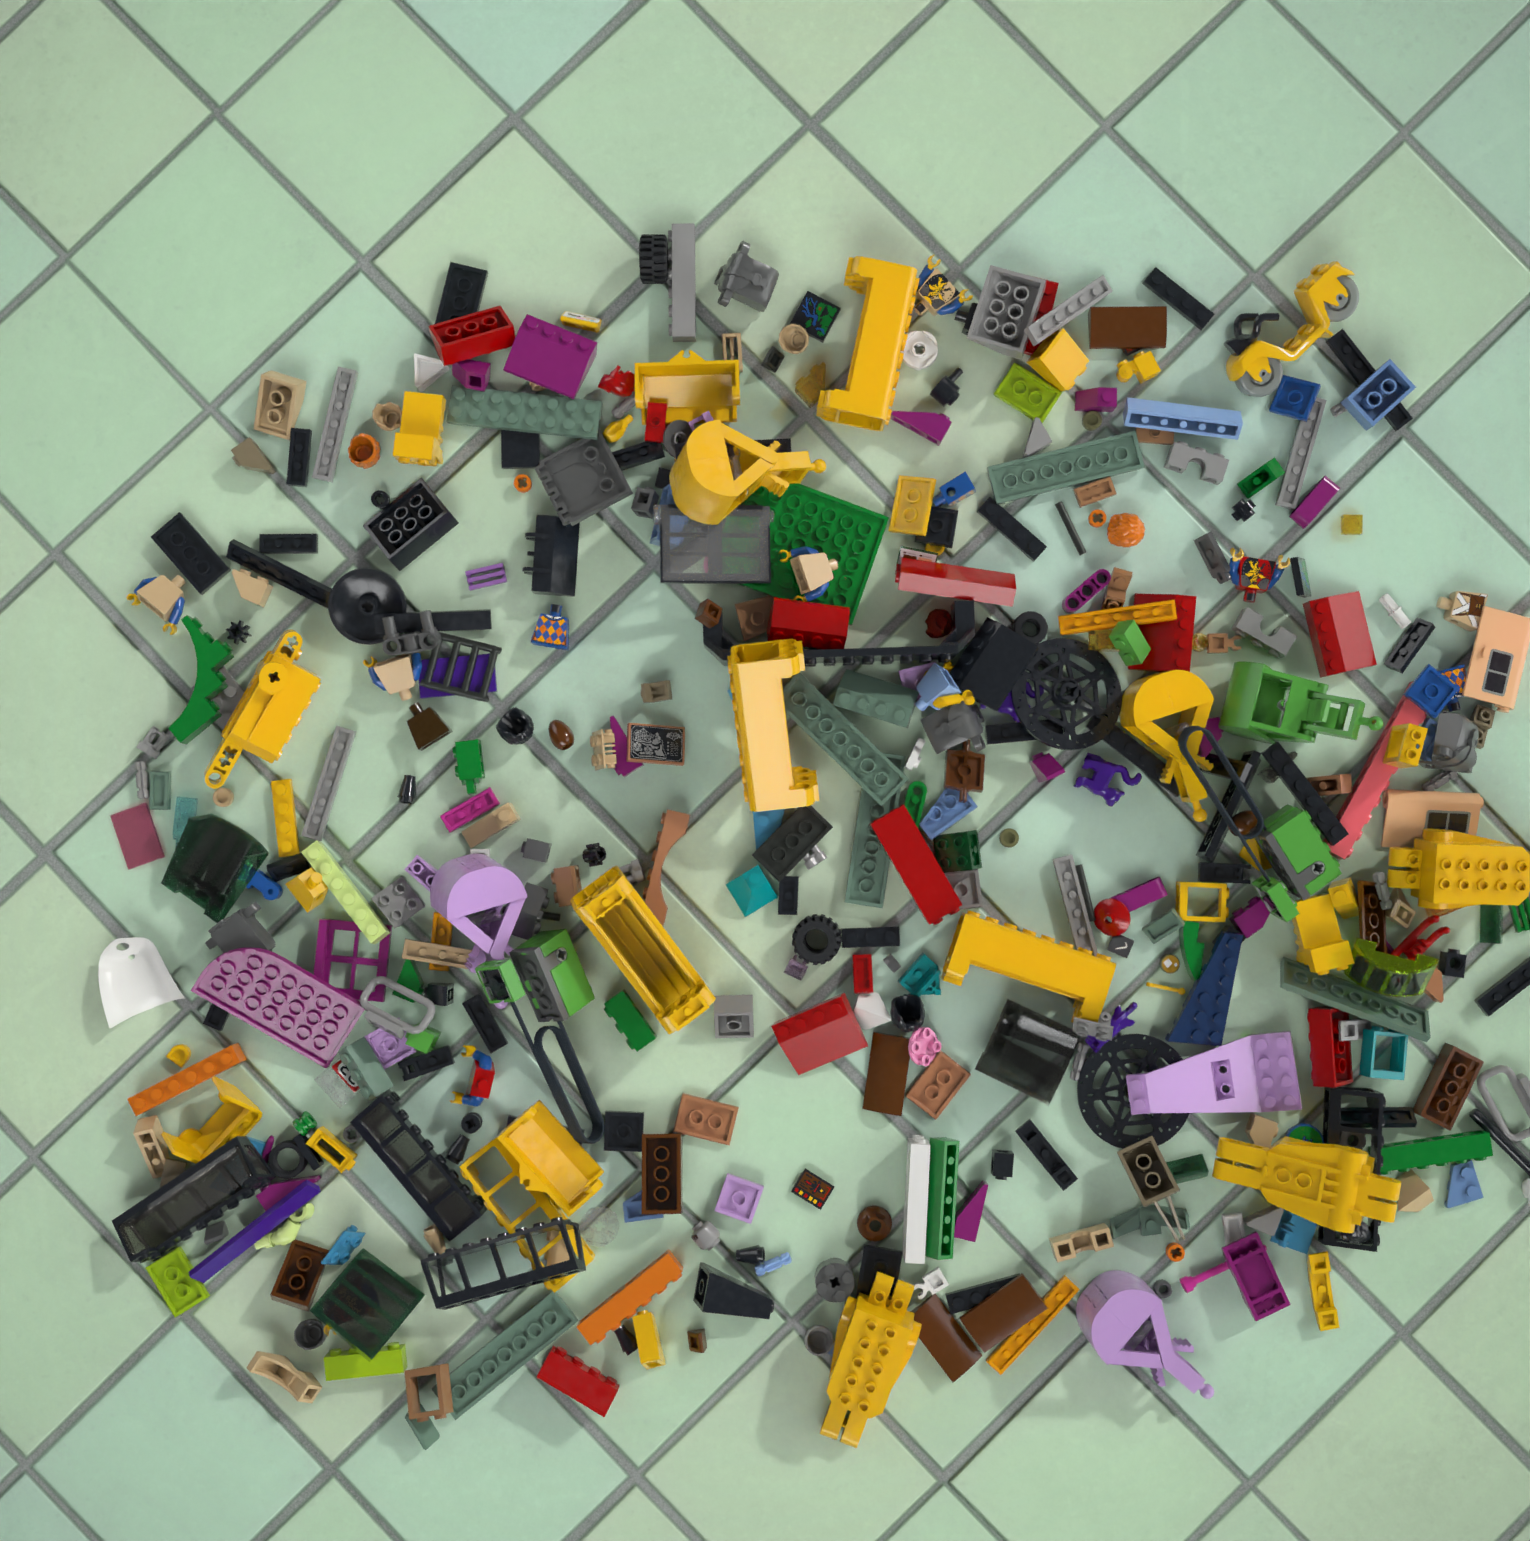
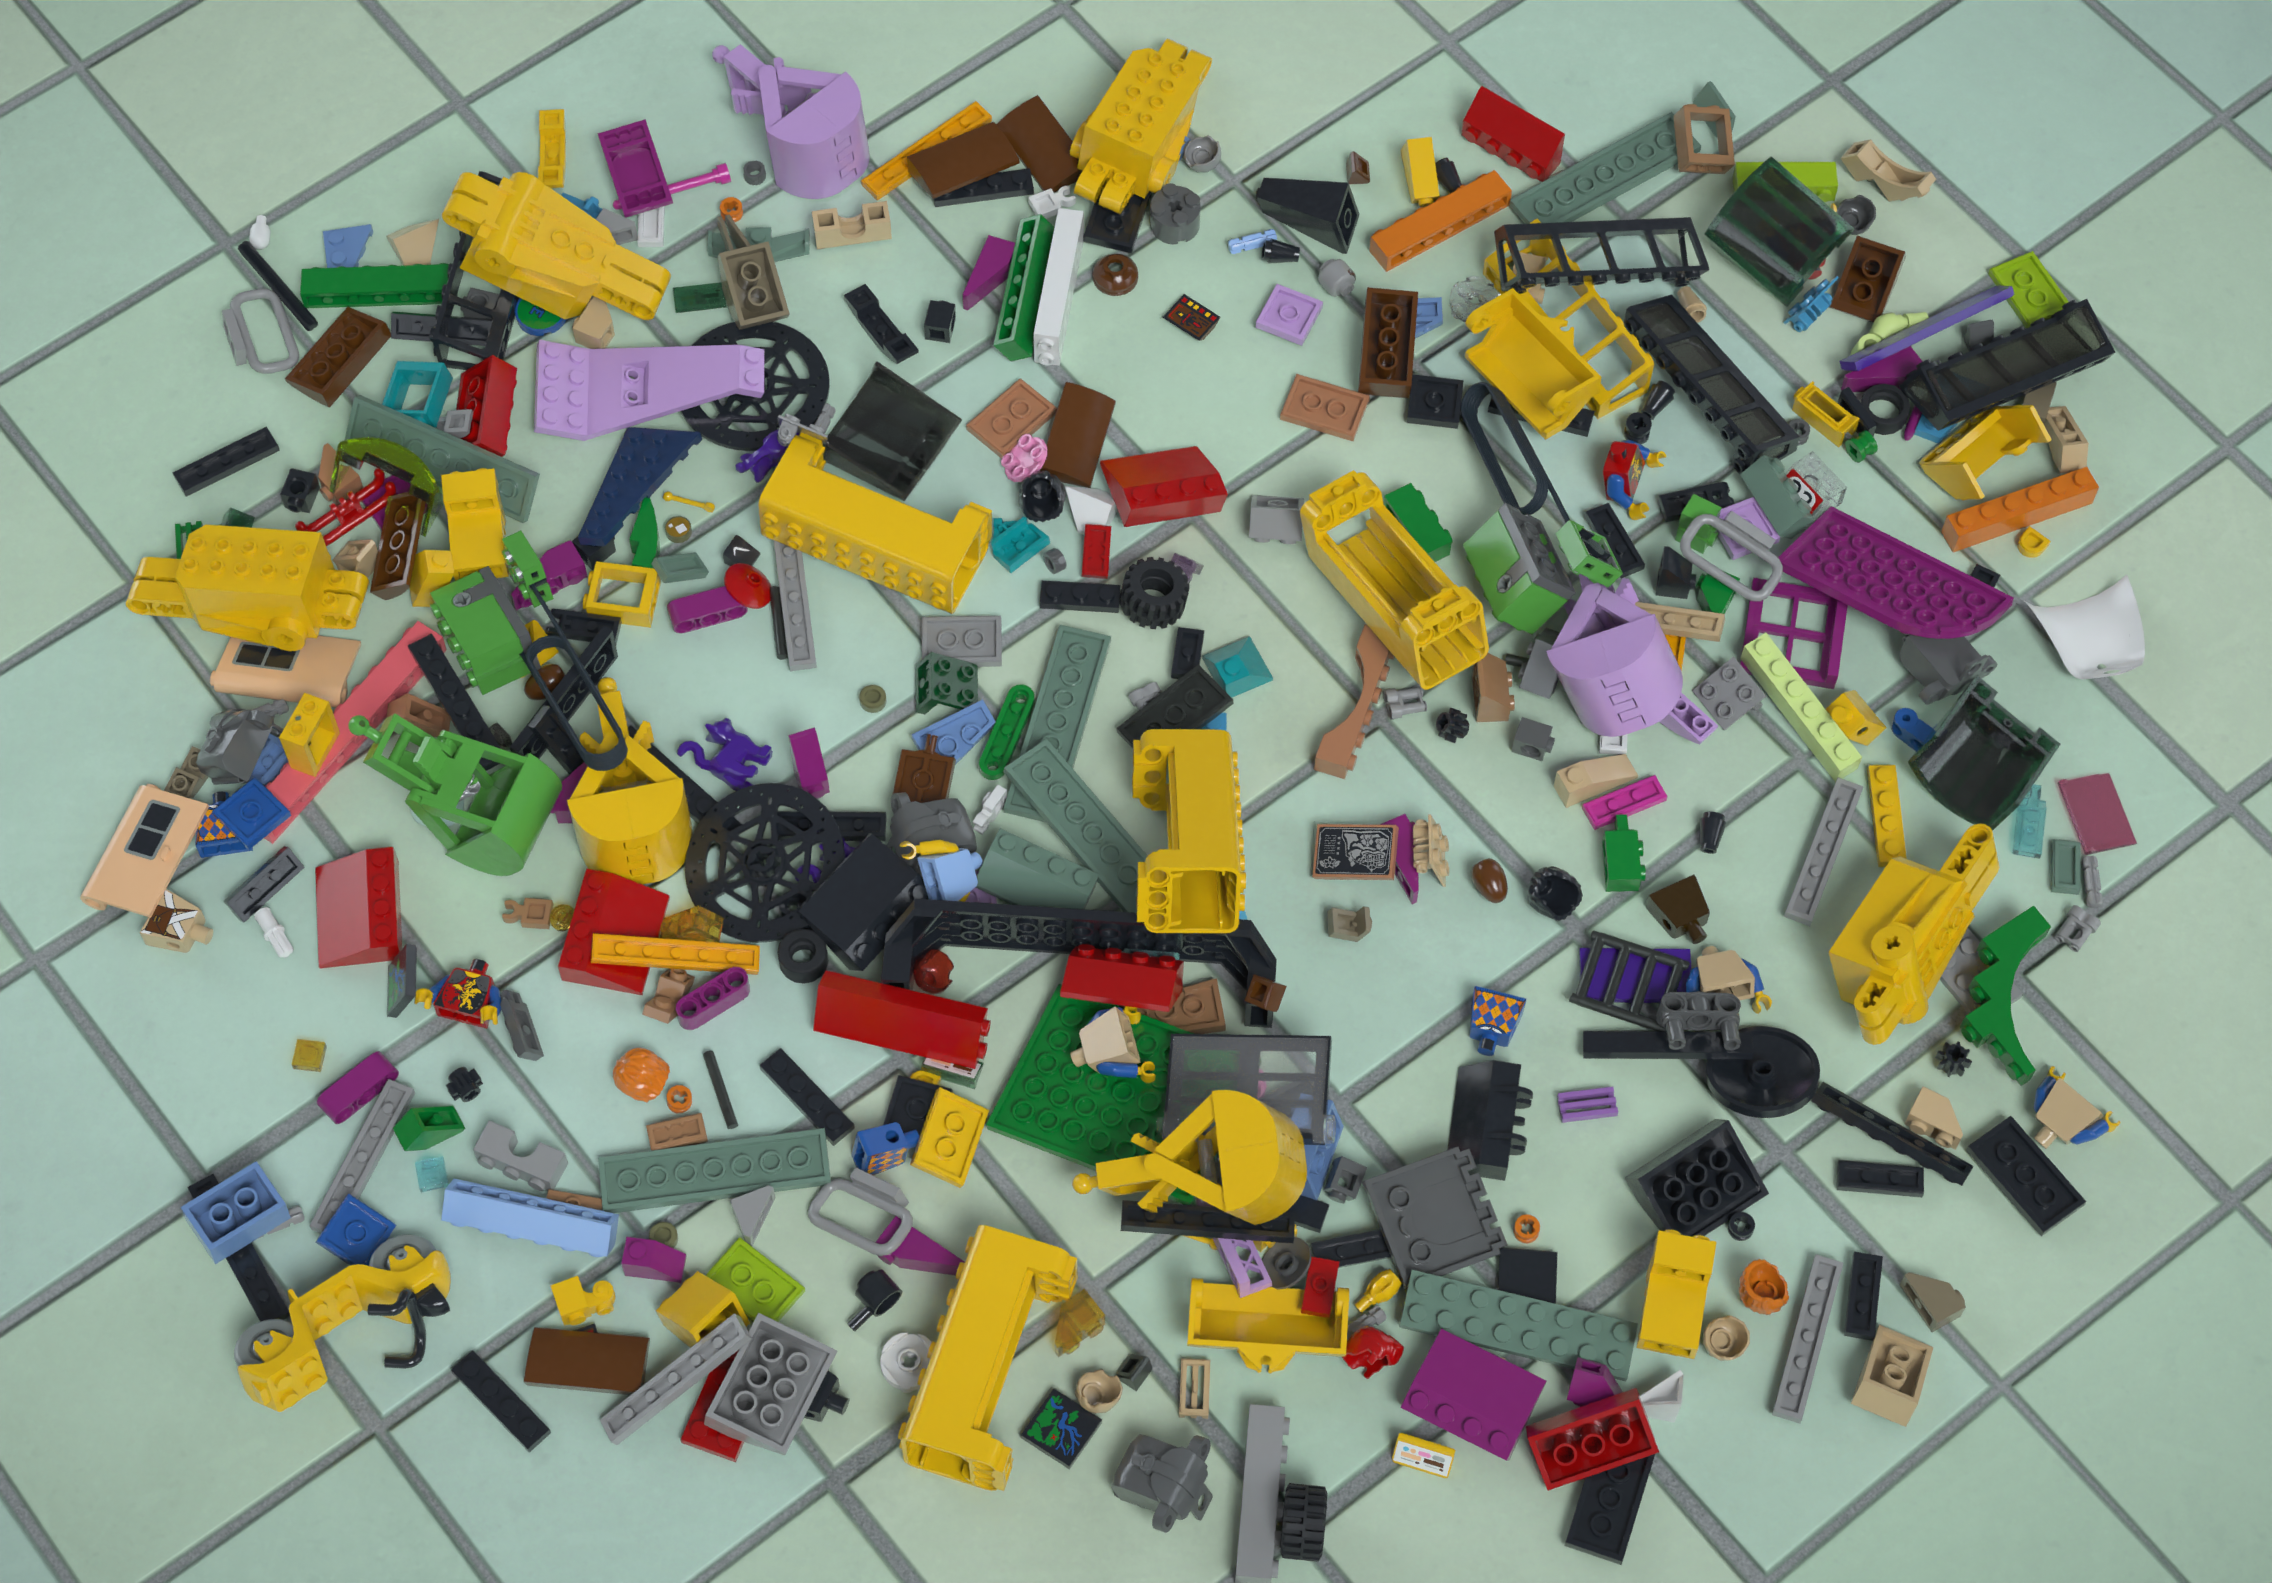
camera: 175 degrees left, 25 degrees down
black plate [267,853,311,882] -> none
red brick [869,804,962,925] -> none
torso [914,255,973,316] -> none
bright green piece [1109,619,1151,666] -> none
light grey arch [1231,607,1297,658] -> none
light grey axle [1372,872,1393,910] -> none
none -> clear light blue tile [415,1156,449,1193]
none -> light grey bar [808,1168,913,1256]

